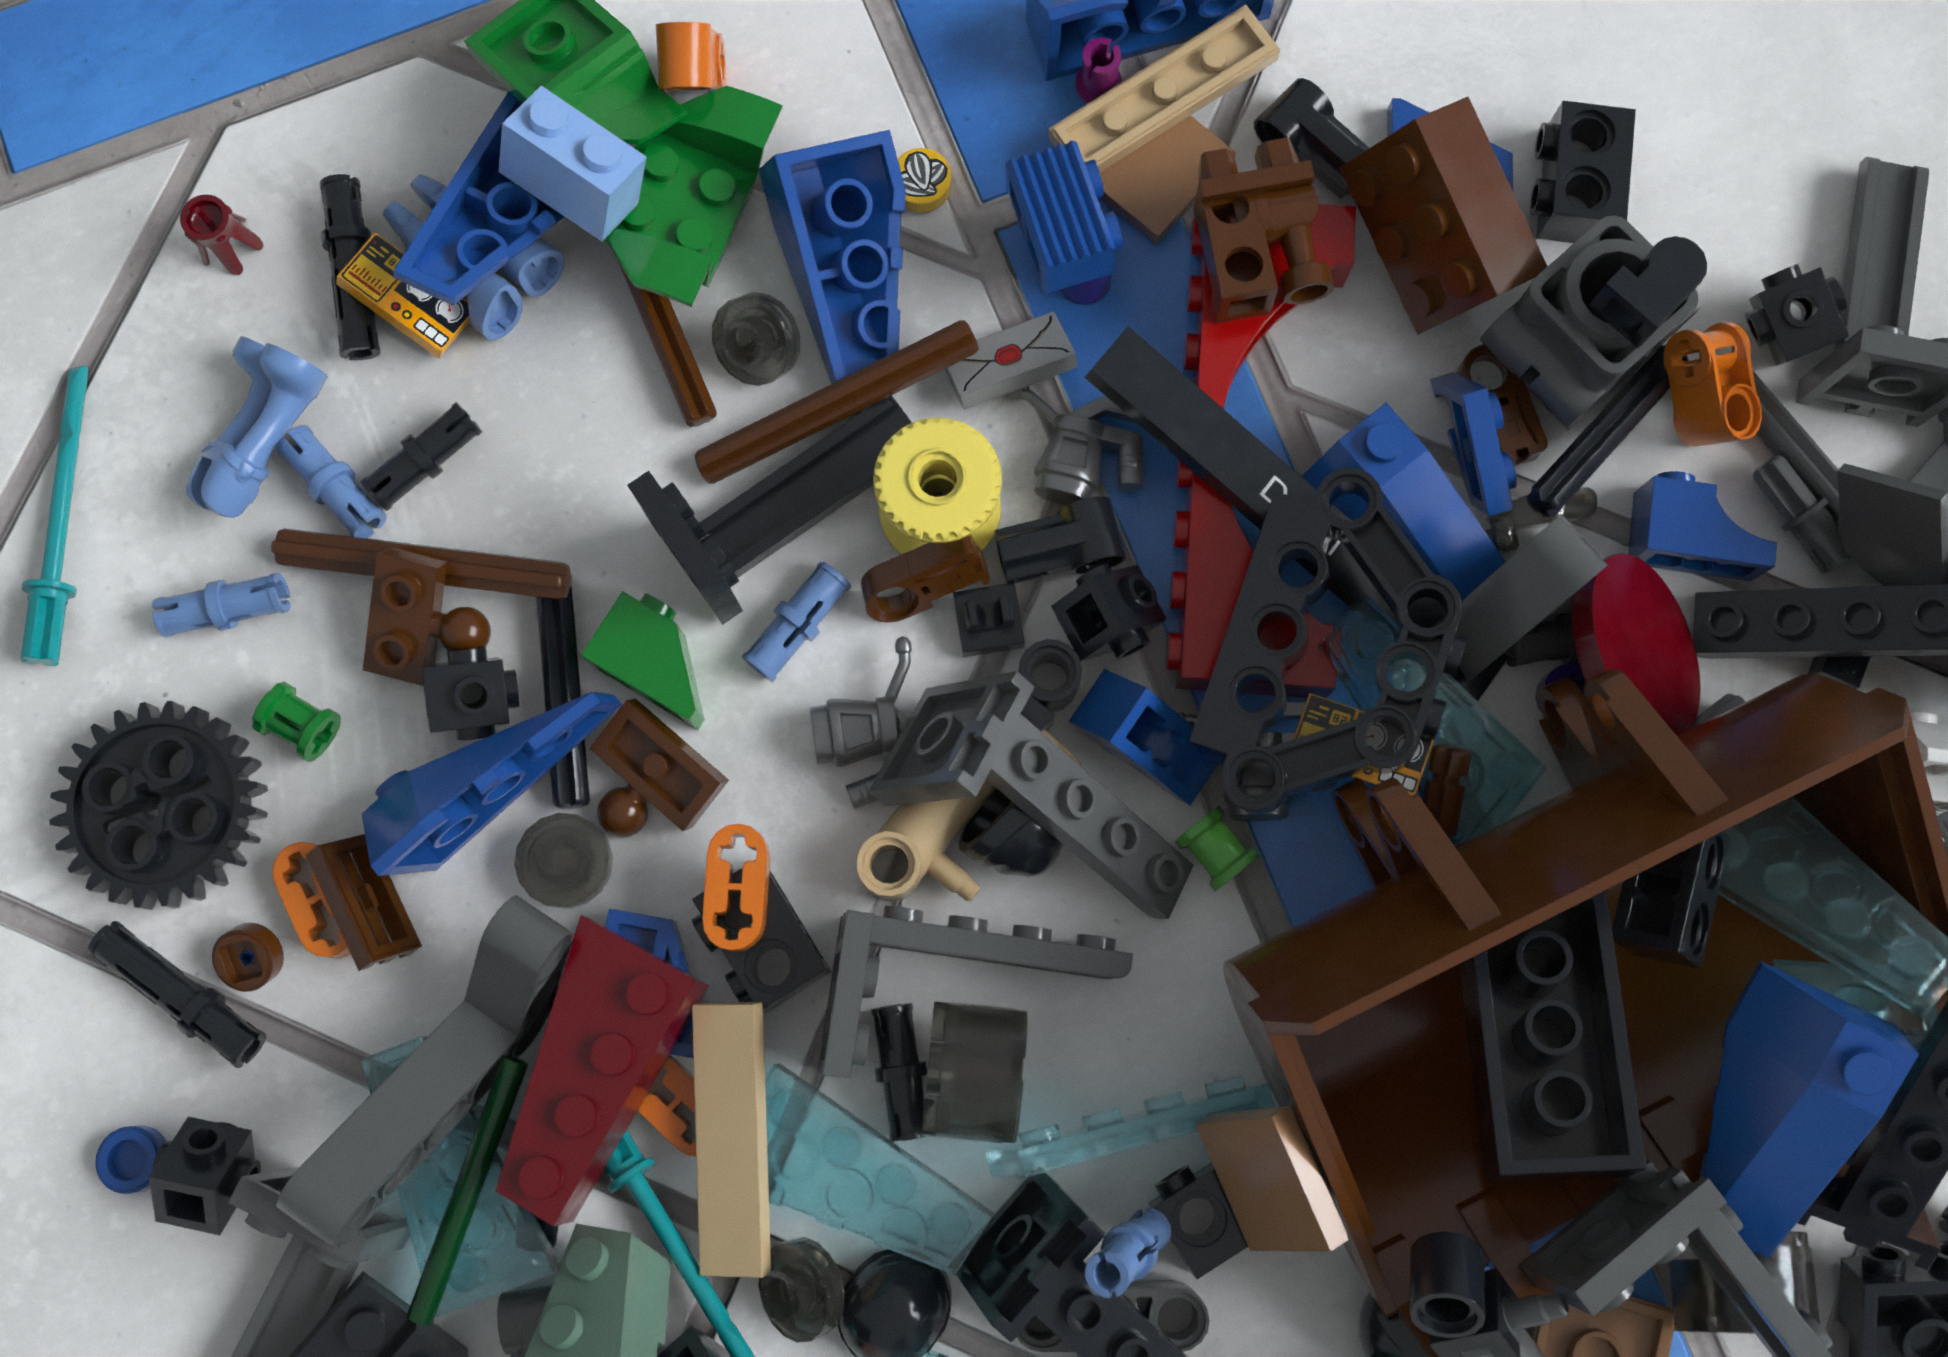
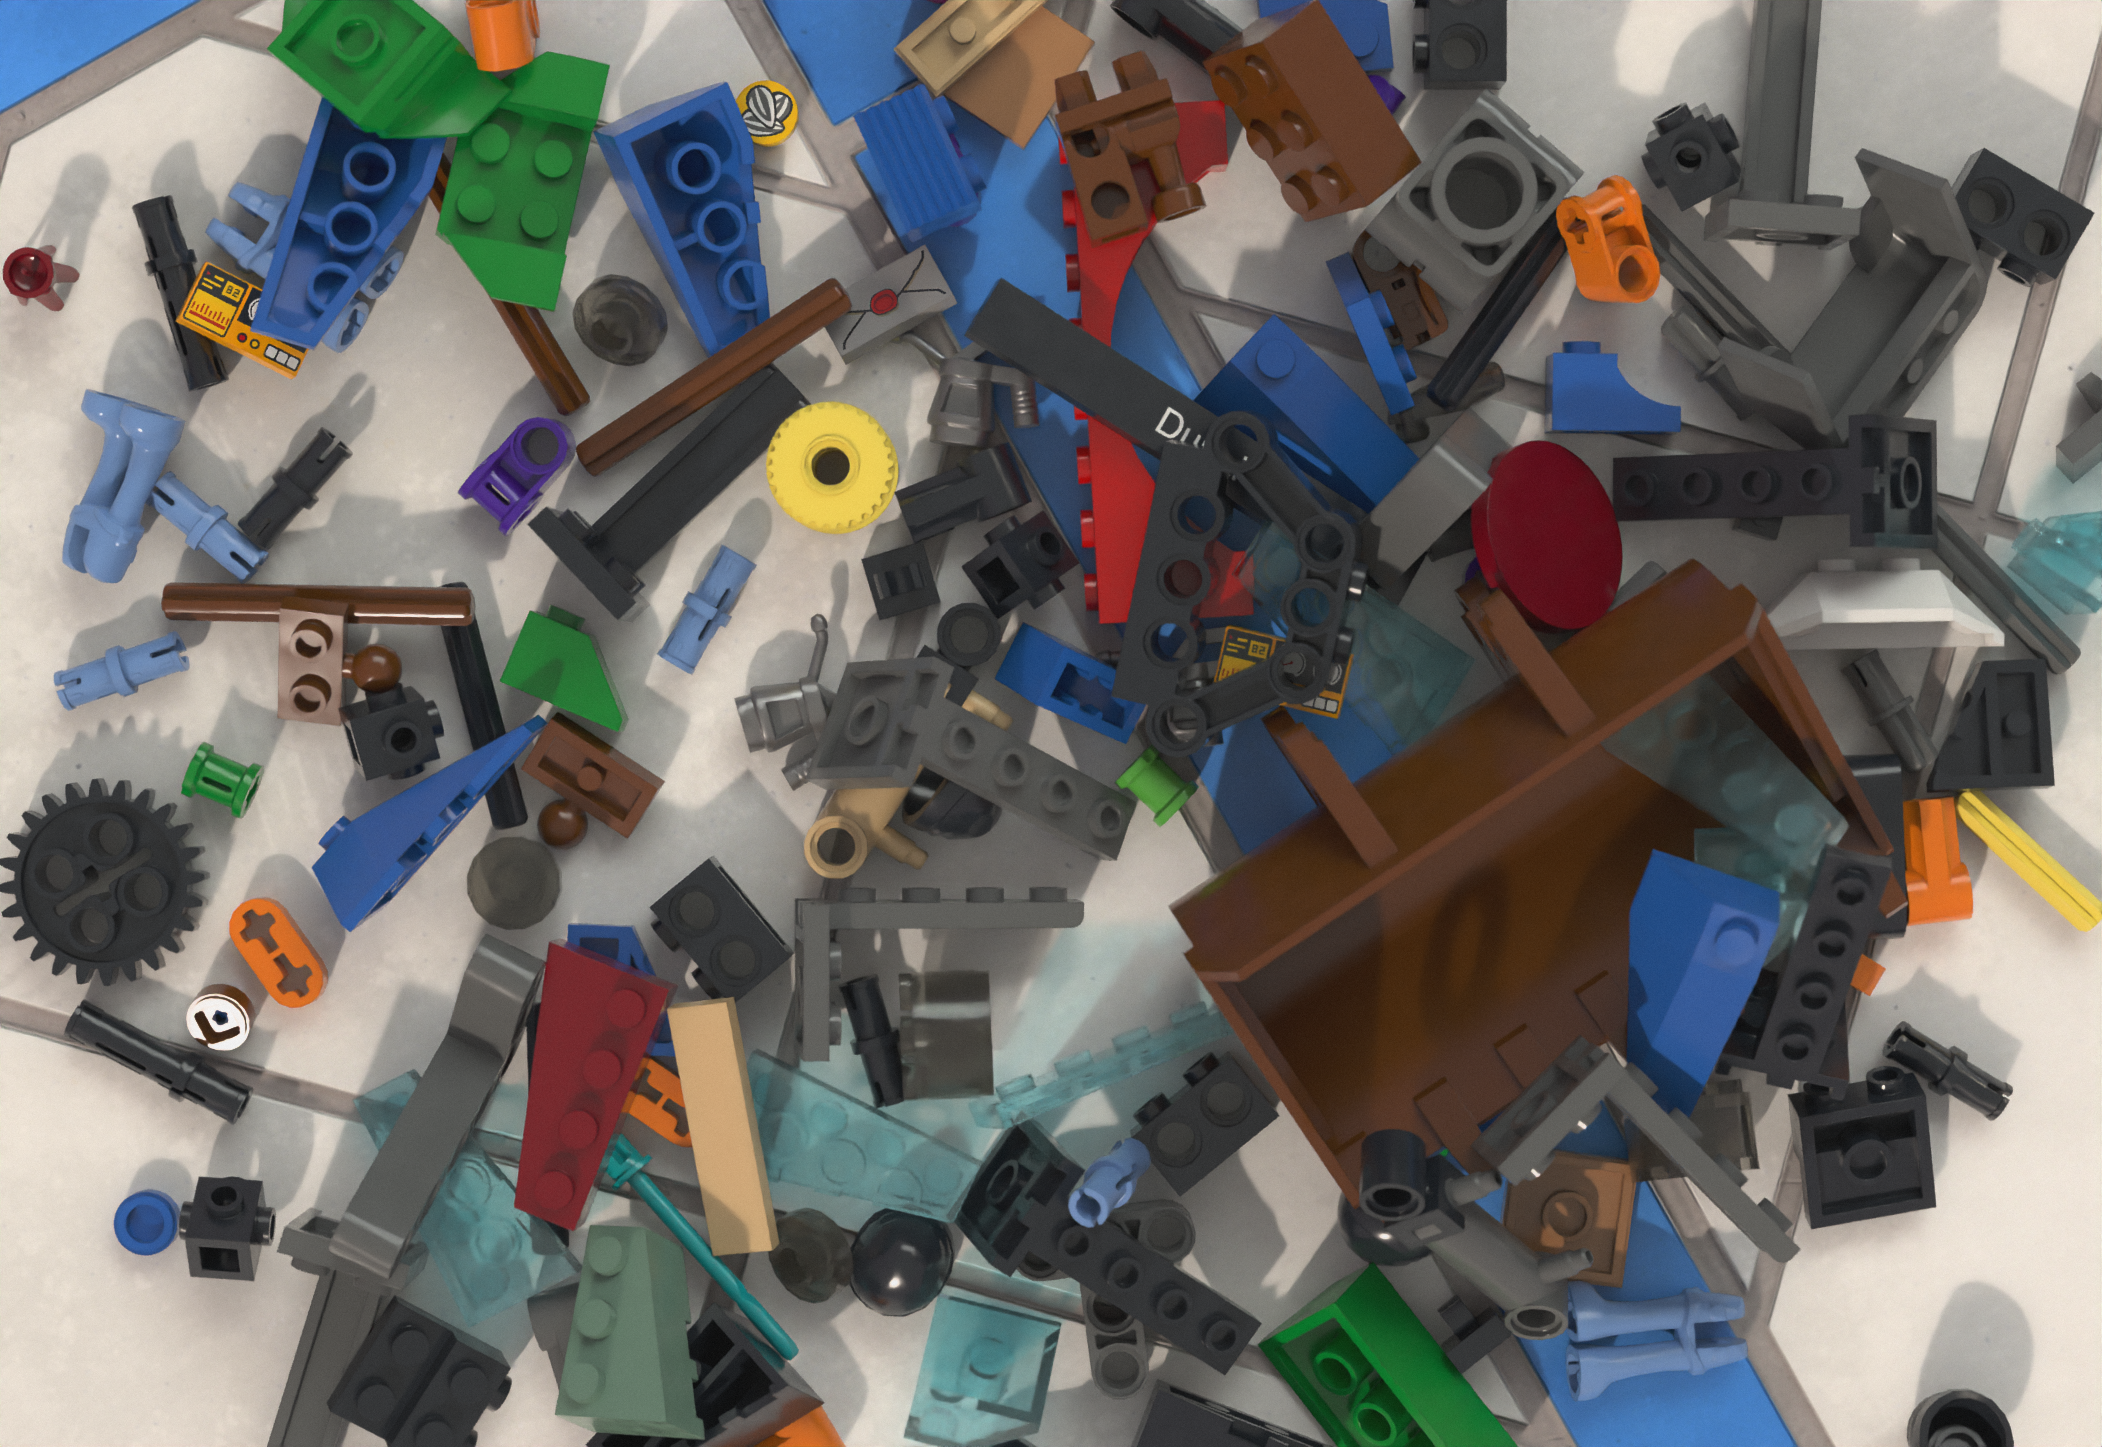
camera: 10 degrees left, 10 degrees up
reddish brown tile [306,834,422,971] -> none
dark green bar [406,1055,528,1325] -> none
light blue brick [498,86,647,242] -> none
orange beam [702,824,770,952] -> none
reddish brown piece [861,534,990,623] -> none
medium nougat tile [1195,1106,1349,1252] -> none
reddish brown axle [1422,743,1471,845] -> none
black brick [1459,890,1647,1183] -> none
black leg [1588,236,1707,349] -> none
black brick [1612,831,1731,969] -> none
none -> dark purple piece [458,417,576,537]

